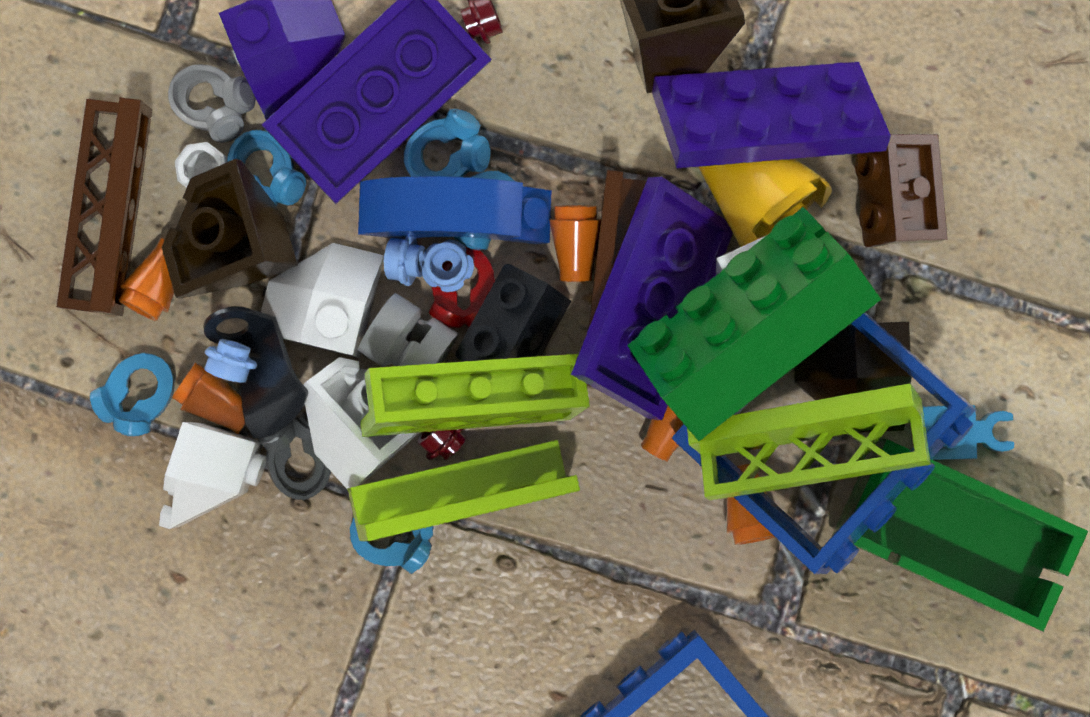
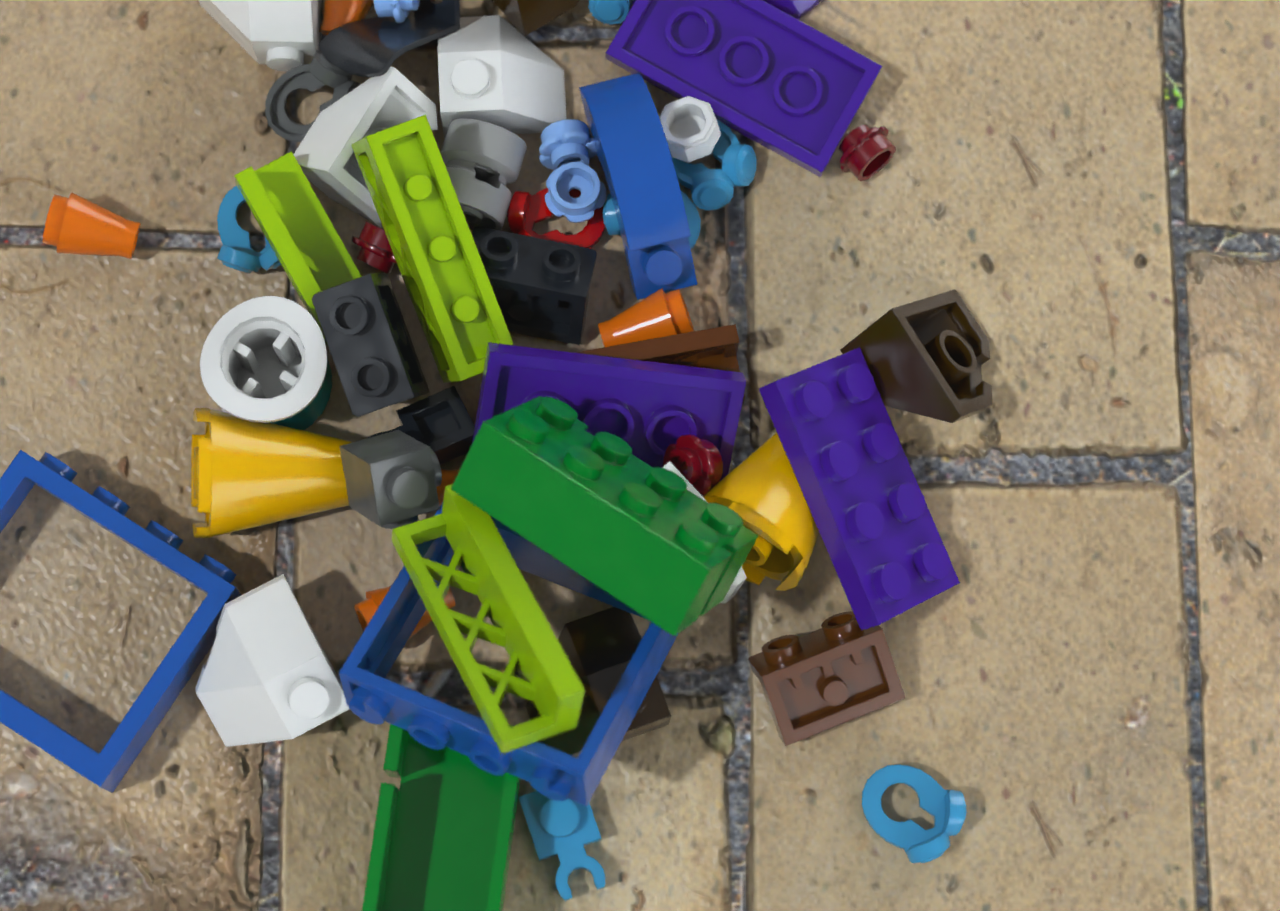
camera: 65 degrees right, 10 degrees down
none -> orange cone [43,192,141,259]
none -> yellow cone [191,408,352,538]
none -> white slope [195,574,350,747]
none -> white hat [200,296,332,430]
none -> black bracket [312,273,430,417]
none -> dark grey brick [339,430,442,529]
none -> black plate [366,386,475,465]
none -> white tile [659,96,721,163]
none -> dark red plate [663,434,723,496]
none -> dark azure piece [862,765,967,863]

